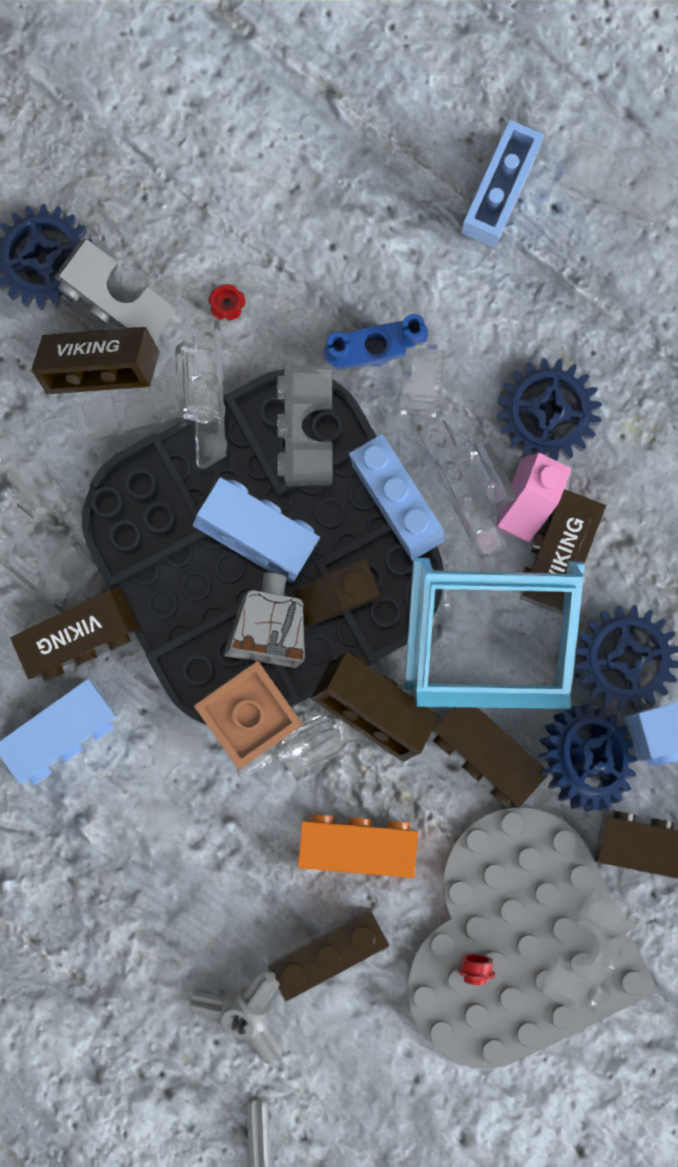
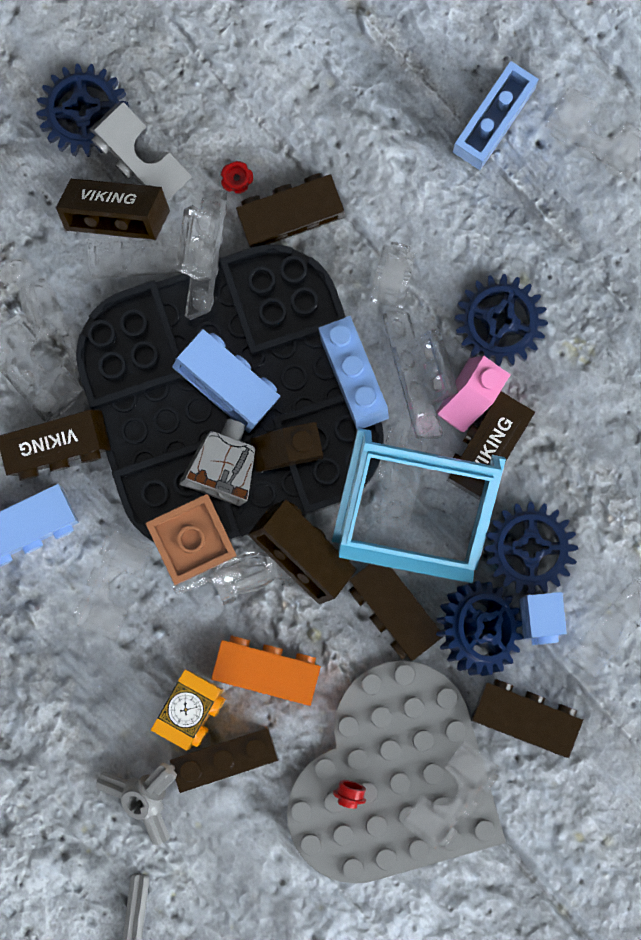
camera: 10 degrees right, 0 degrees up
clear arch [278,365,332,486] -> none
blue connector [324,314,428,369] -> none
none -> brick [151,669,226,751]
none -> dark brown brick [236,173,345,248]

